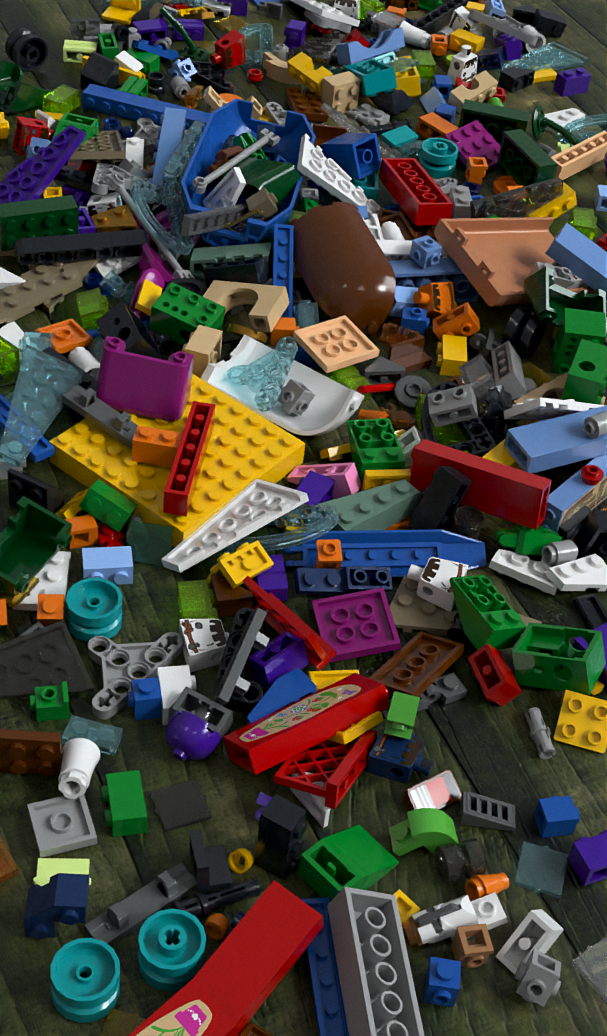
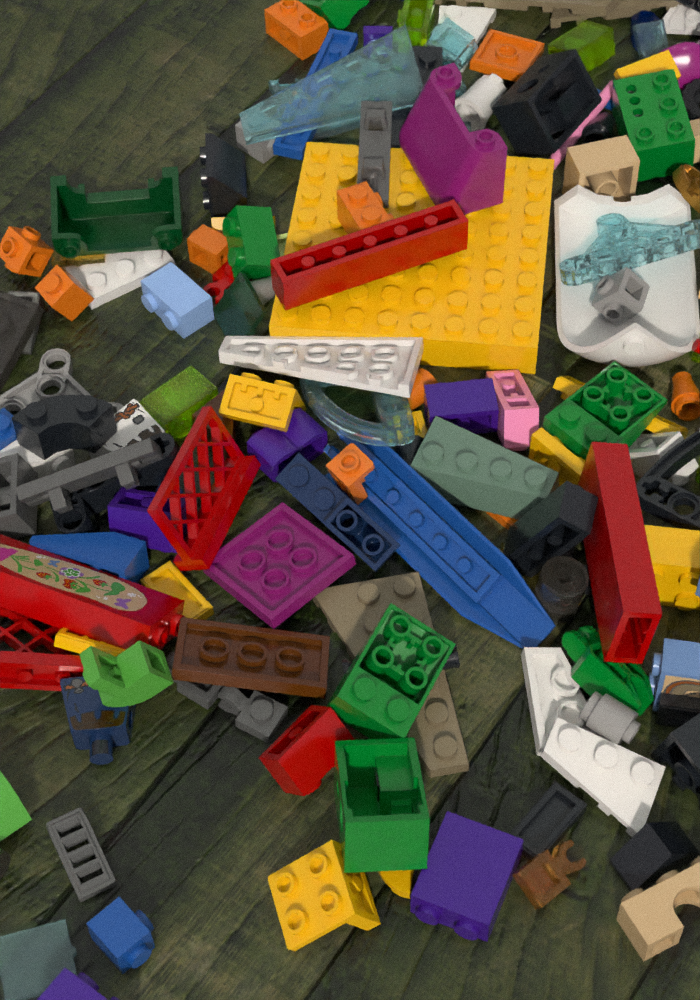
camera: 65 degrees right, 10 degrees up
teal wheel [66,578,122,642] -> none
slope [403,769,462,811] -> none
white torso [407,557,469,612] -> none
light grey pin [524,707,556,760] -> none
none -> black brick [12,395,117,460]

